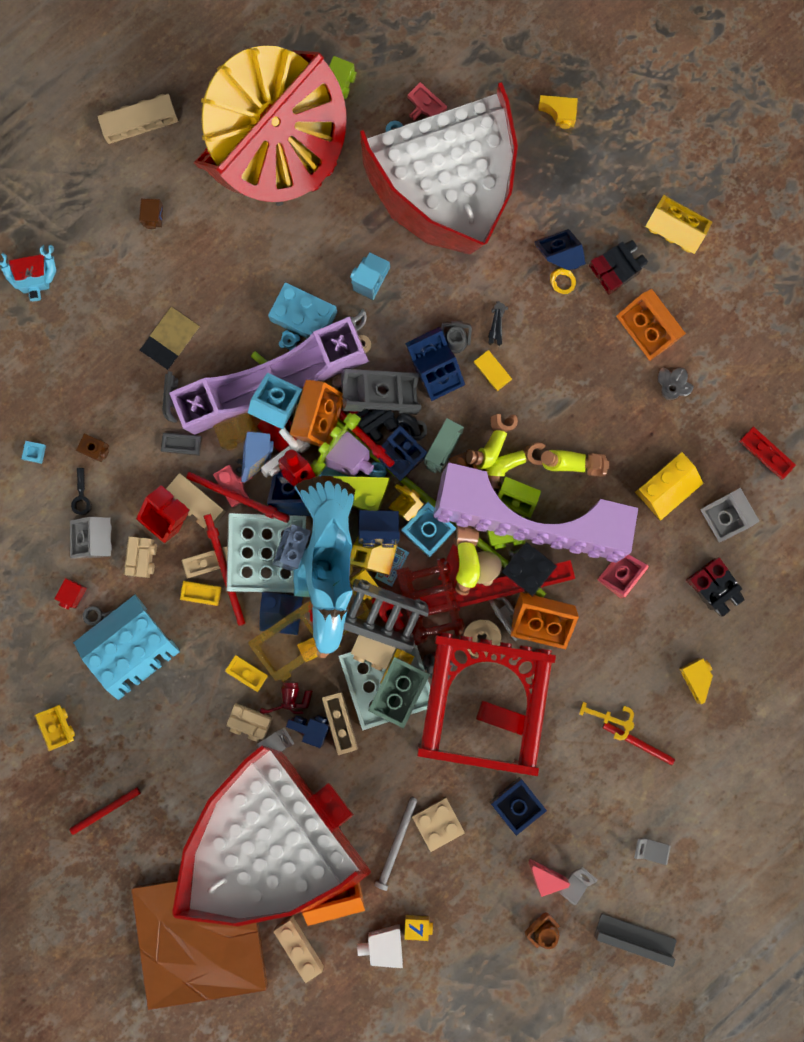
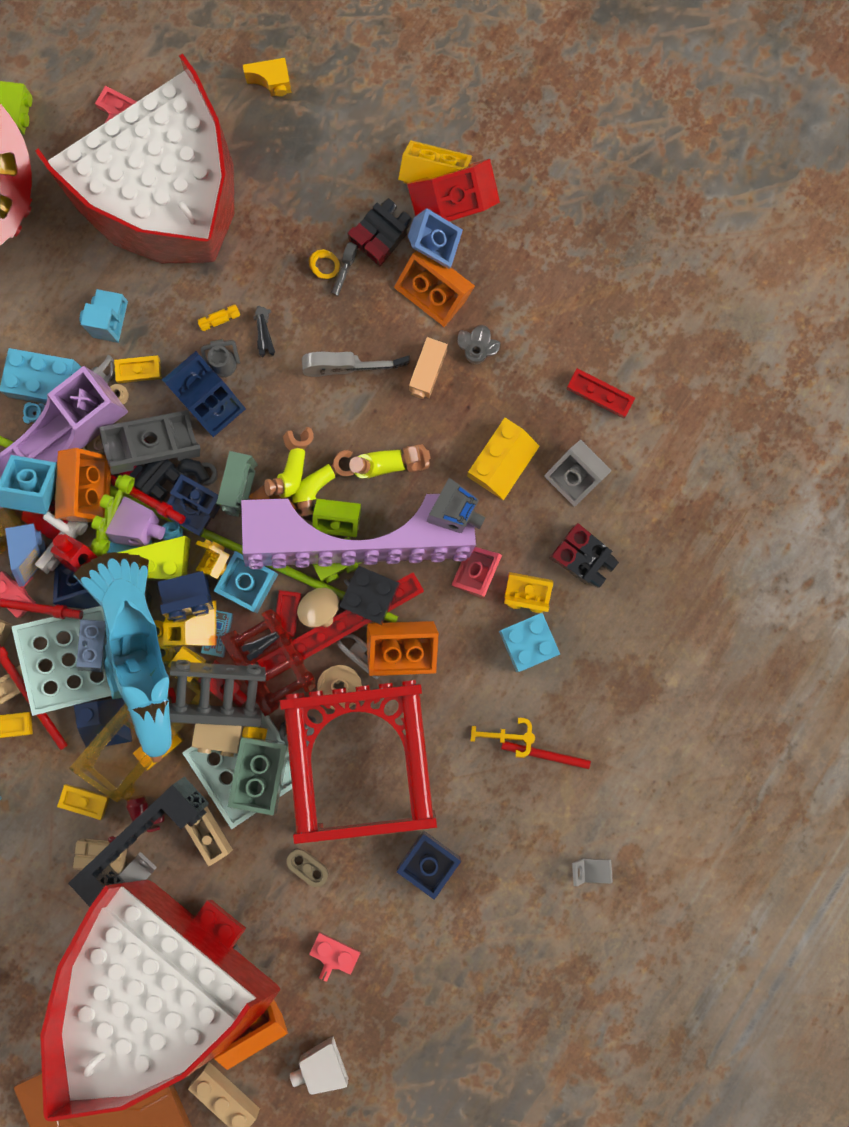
camera: 25 degrees left, 0 degrees up
dark blue brick [286,715,330,748] -> none
light grey bar [374,797,417,891] -> none
yellow brick [404,915,433,941] -> none
tan plate [412,797,465,852] -> none
neon yellow piece [453,525,480,595] -> none
yellow tile [474,350,512,391] -> none
red beam [476,701,525,735] -> none
dark orange piece [524,912,560,949] -> none
coral slope [528,859,570,897] -> none
dark blue slope [534,229,586,270] -> none
light grey bracket [560,867,597,905] -> none
dark grey panel [594,913,677,967] -> none
yellow slope [679,658,713,704] -> none
none -> black plate [68,776,209,907]
none -> yellow plate [114,355,162,383]
none -> yellow axle [198,305,240,331]
none -> black piece [241,631,280,661]
none -> dark tan plate [287,848,328,887]
none -> light grey piece [302,352,410,377]
none -> coral plate [309,932,361,982]
none -> dark grey piece [331,242,358,296]
none -> red slope [406,159,500,221]
none -> medium blue slope [408,208,463,269]
none -> light nougat brick [409,337,448,399]
none -> dark grey torso [427,478,486,533]
none -> medium azure brick [499,613,560,672]
none -> yellow bracket [504,572,553,613]

